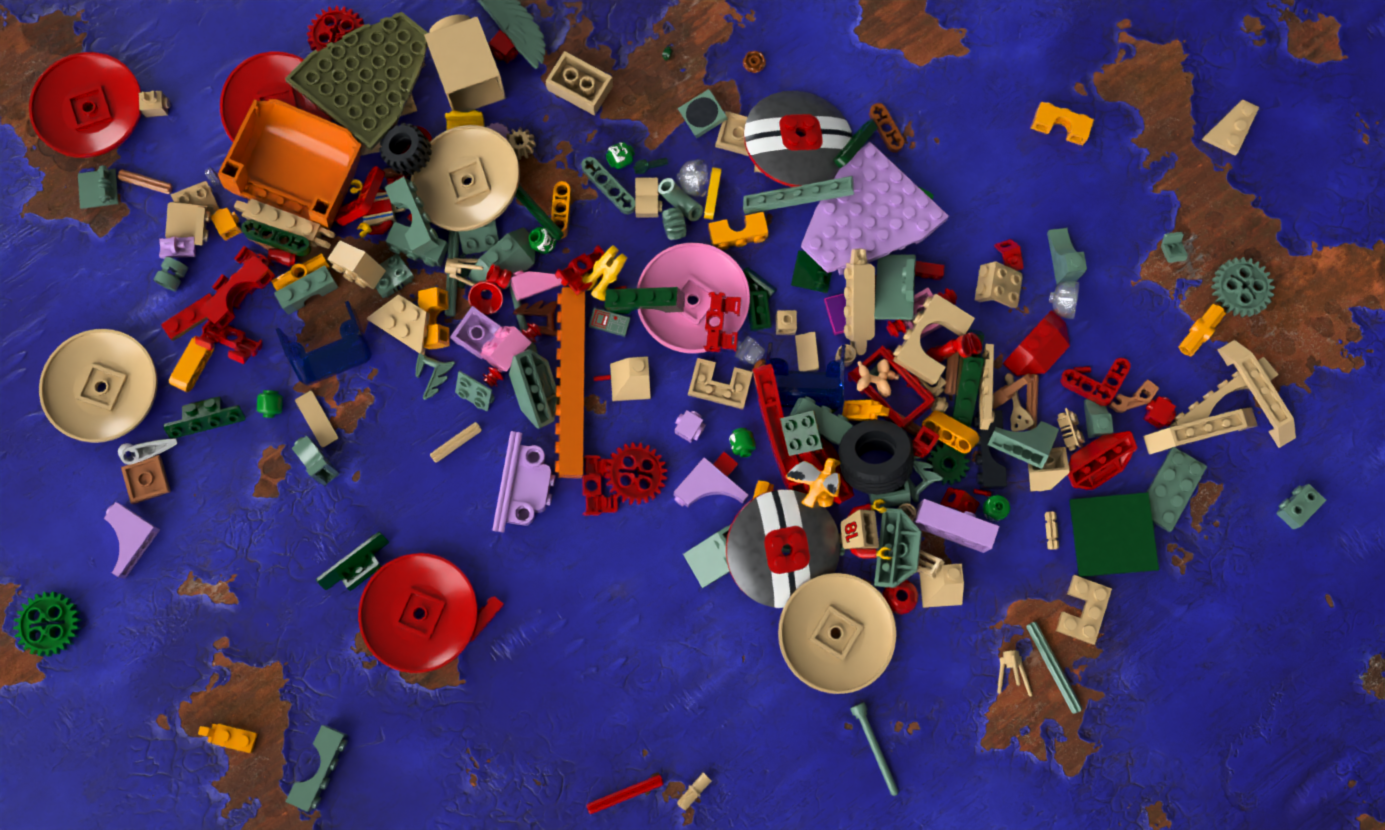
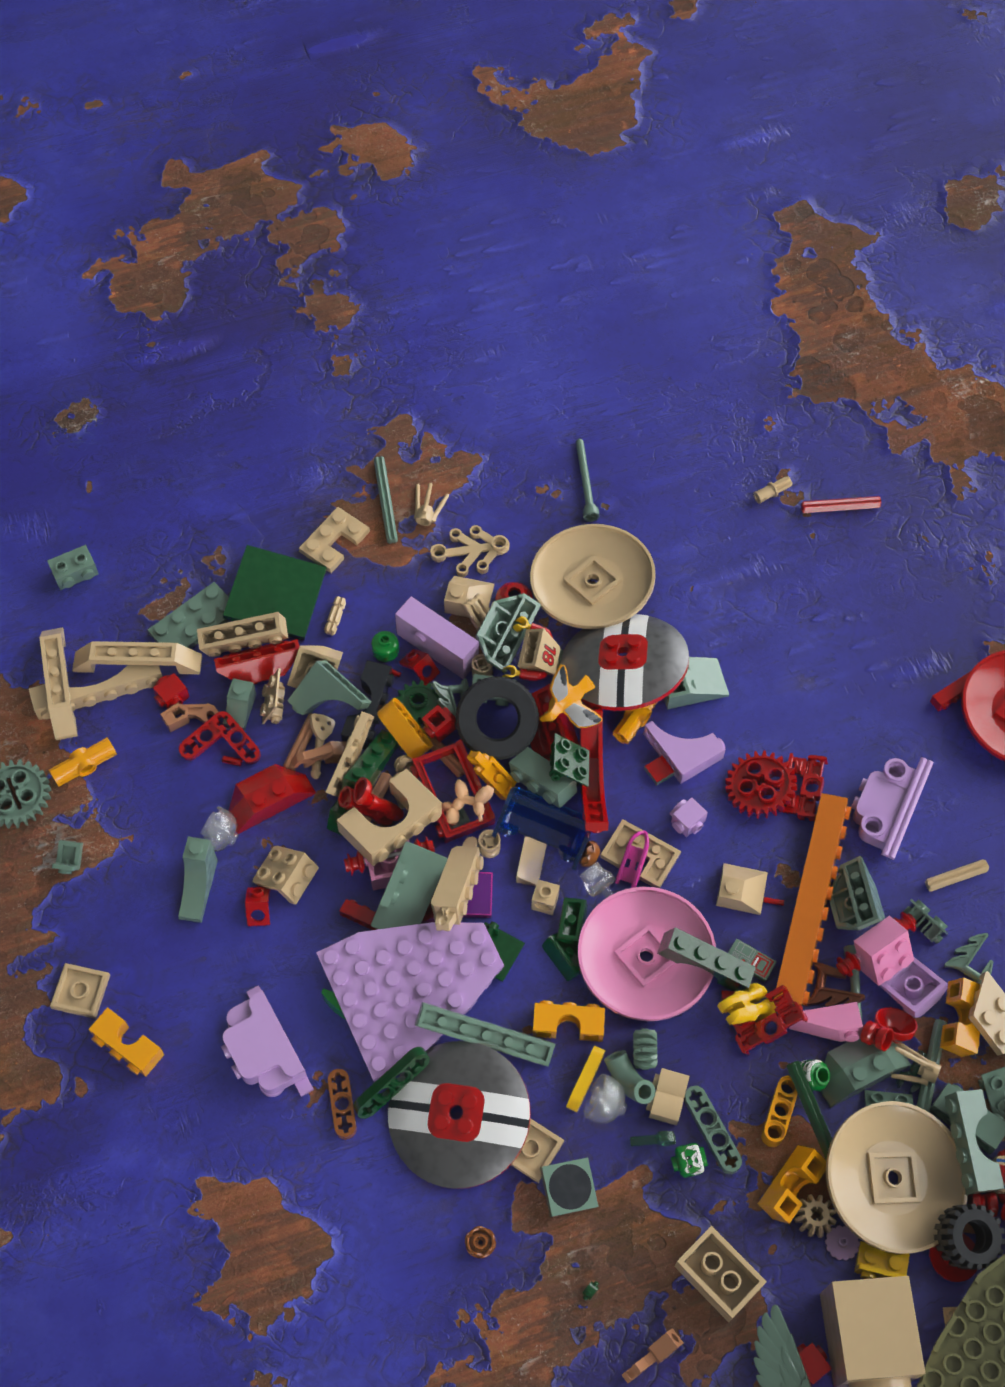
camera: 160 degrees left, 15 degrees down
red piece [703,292,742,352] -> none
green head [729,428,756,458] -> none
none -> tan tile [50,963,110,1019]
none -> tan brick [197,612,288,657]
none -> lavender brick [221,985,314,1097]
none -> tan plant [430,525,510,577]
none -> dark pink piece [615,830,649,888]
none -> nougat piece [622,1328,683,1383]
none -> light orange arch [757,1145,826,1224]

